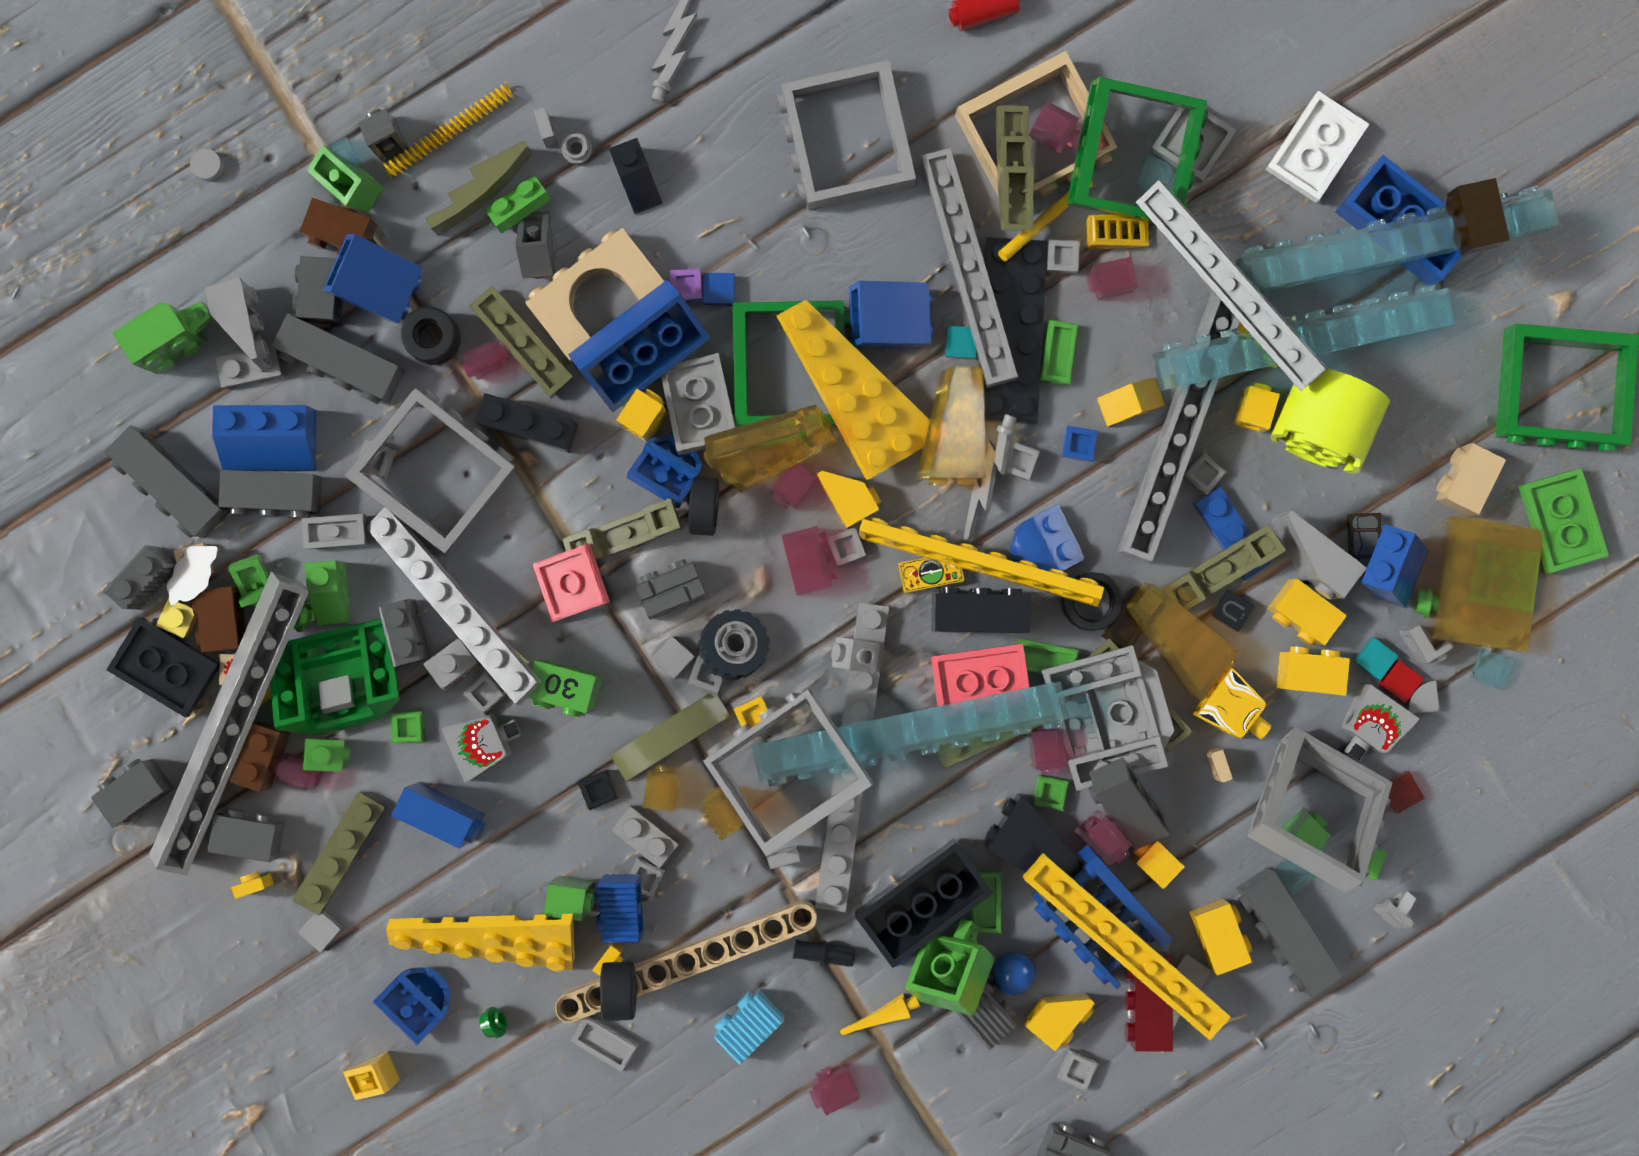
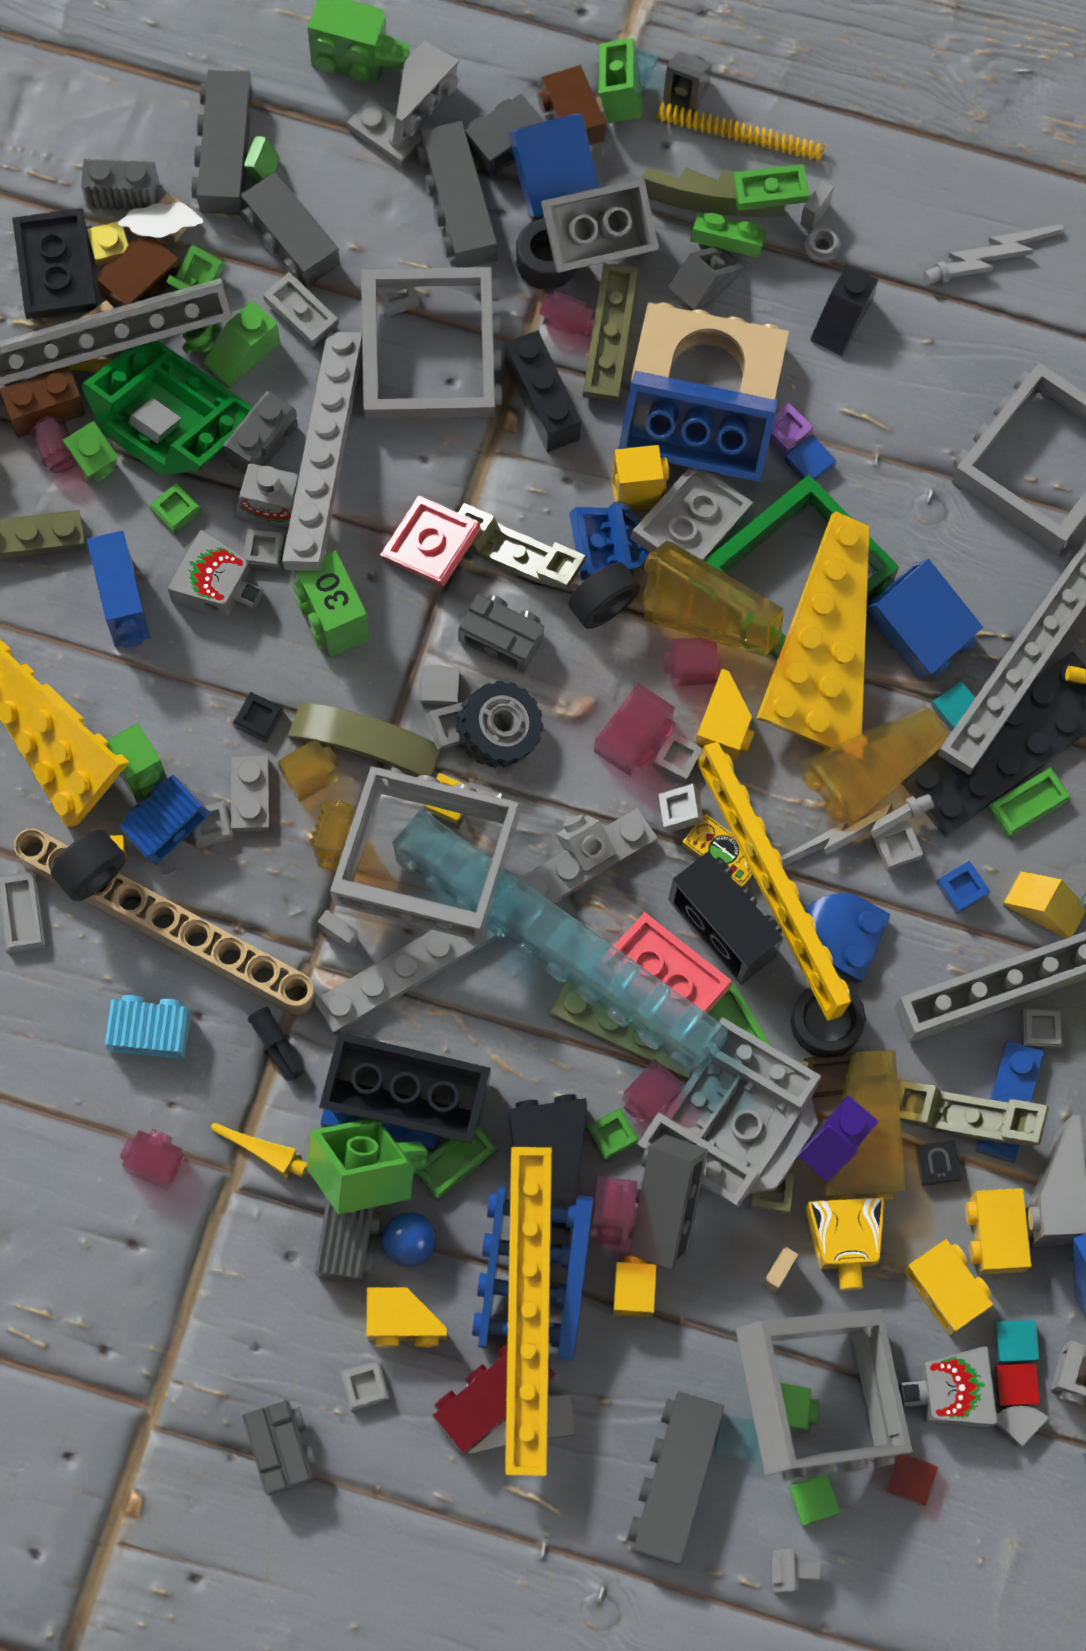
camera: 45 degrees right, 15 degrees down
blue slope [212,405,316,471] -> none
yellow brick [1189,899,1253,975] -> none
none -> bright green tile [243,136,280,184]
none -> light grey slope [541,178,659,273]
none -> plate [659,784,704,833]
none -> bright green plate [732,164,810,211]
none -> dark purple slope [797,1096,879,1182]

